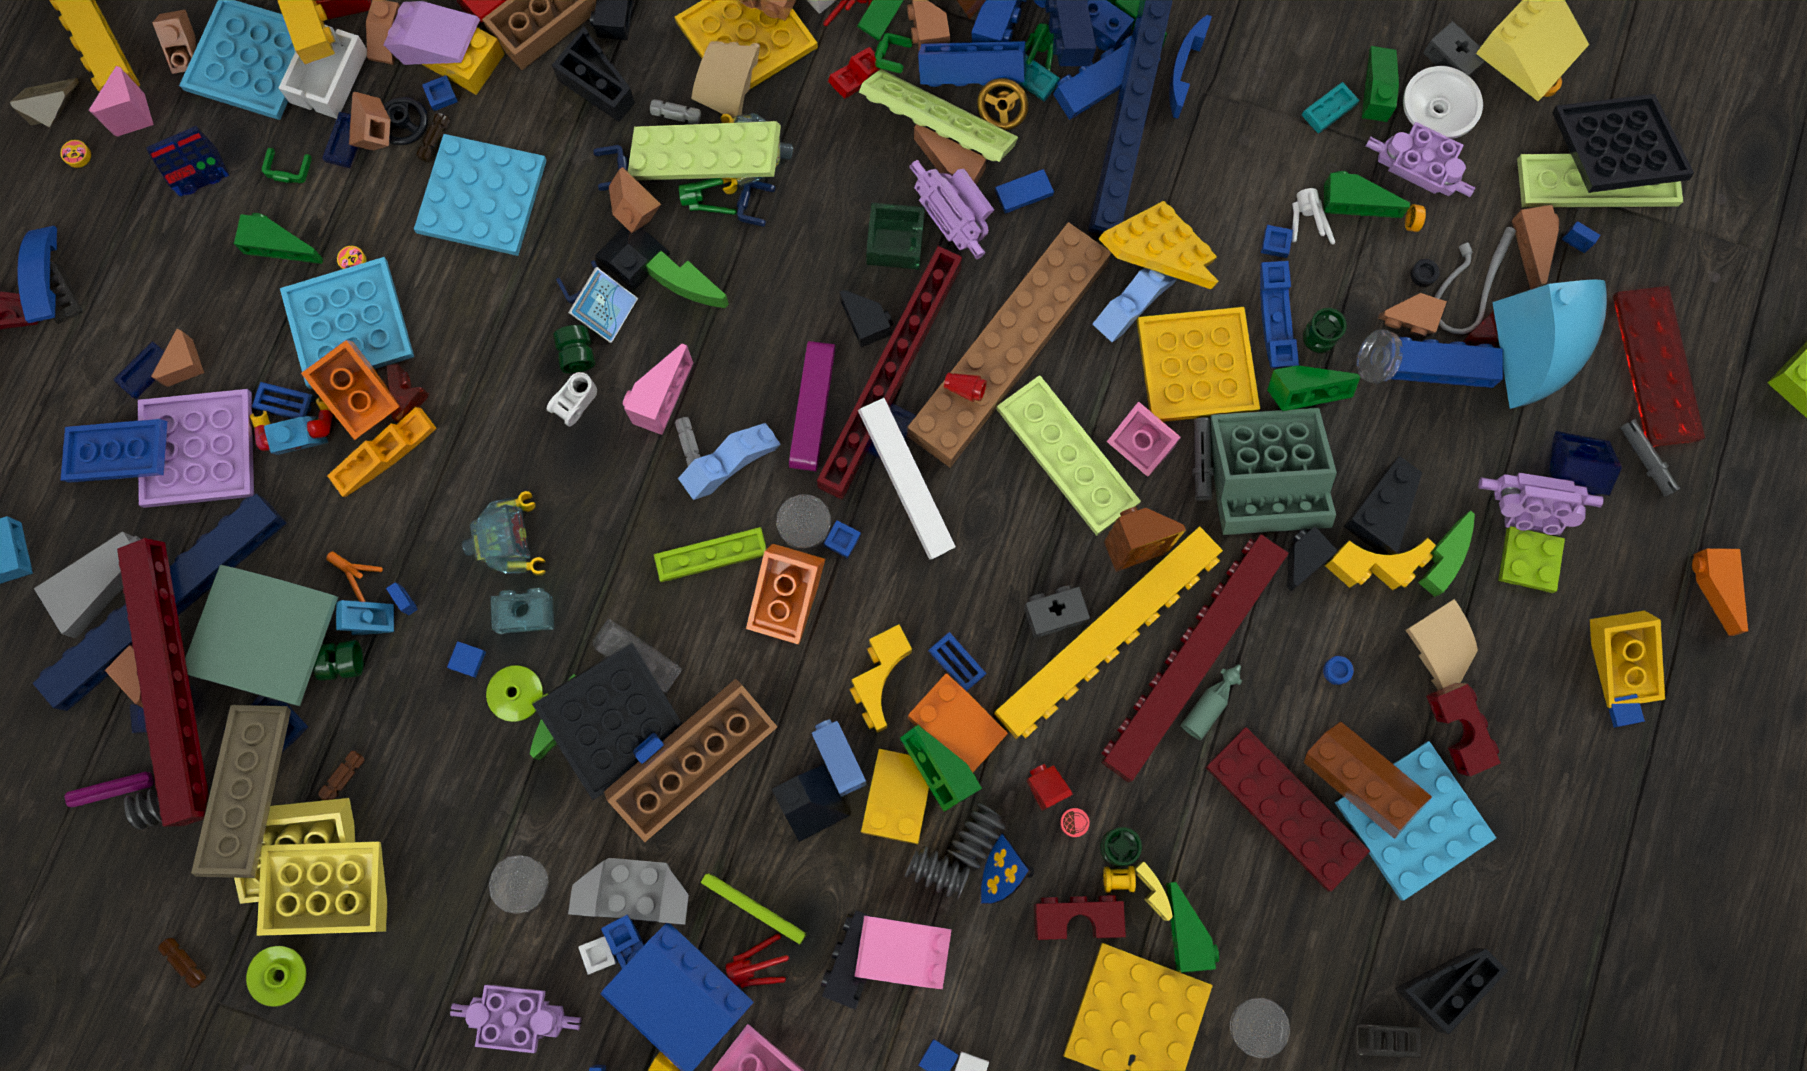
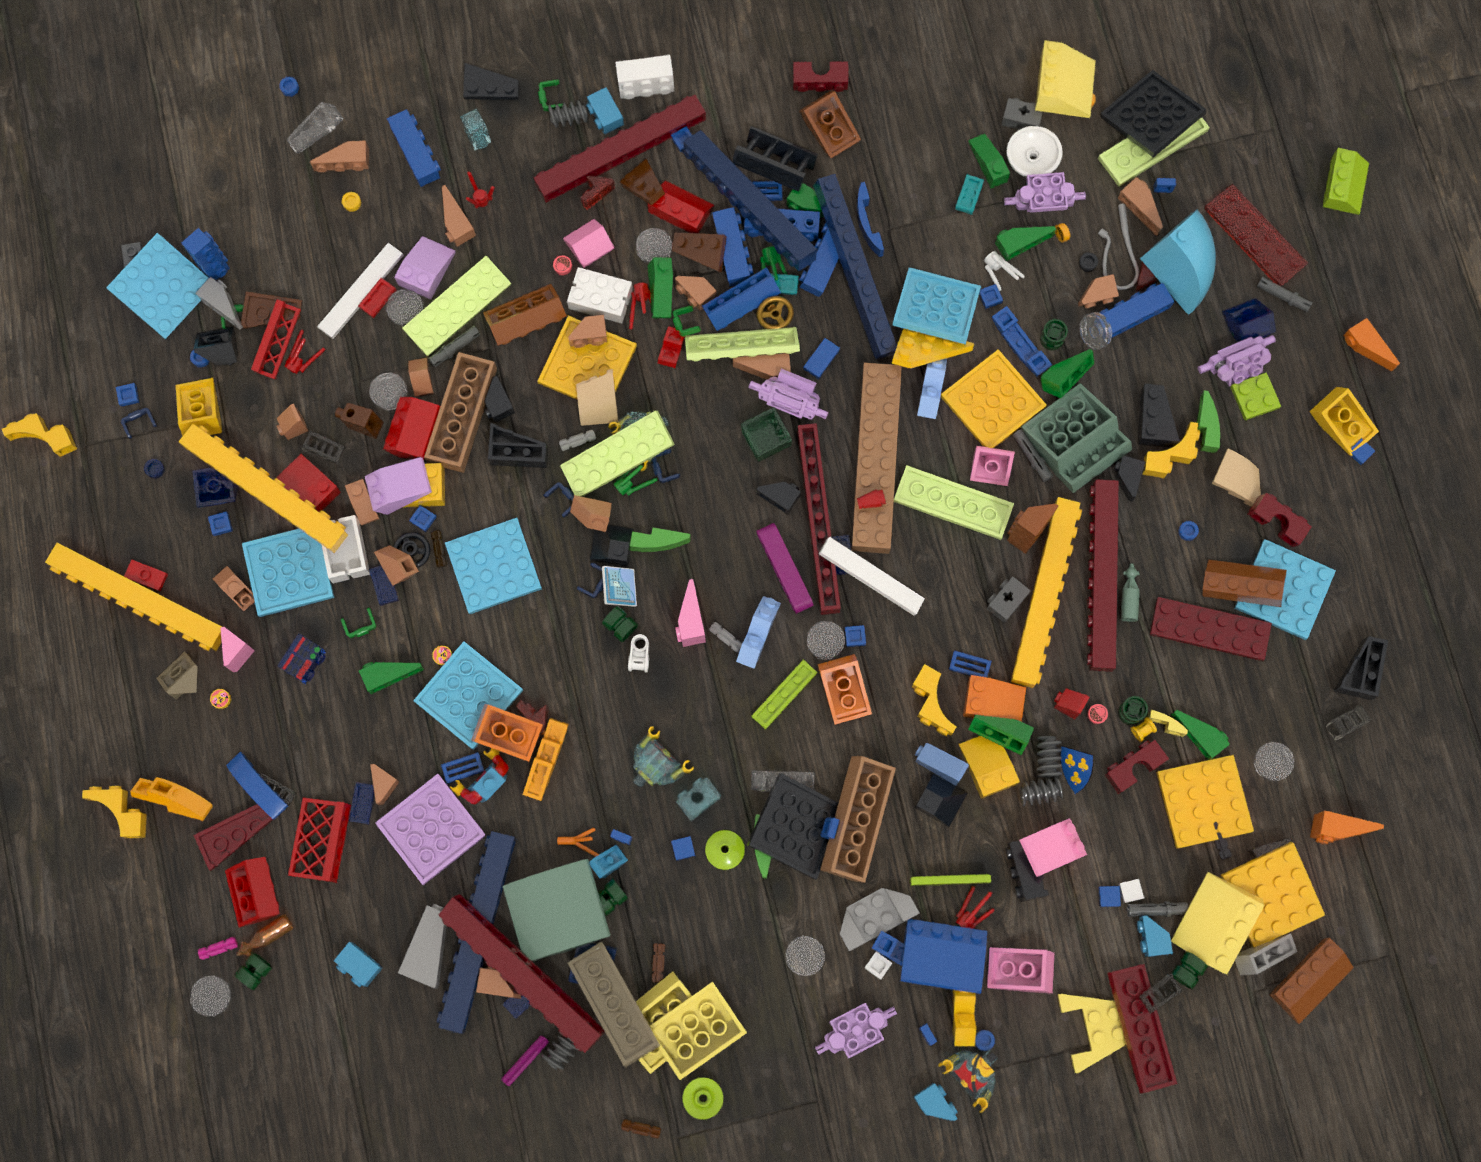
camera: 30 degrees left, 0 degrees up
blue plate [61,419,168,483] -> none
none -> red fence [288,798,351,883]
none -> medium azure plate [892,267,981,344]

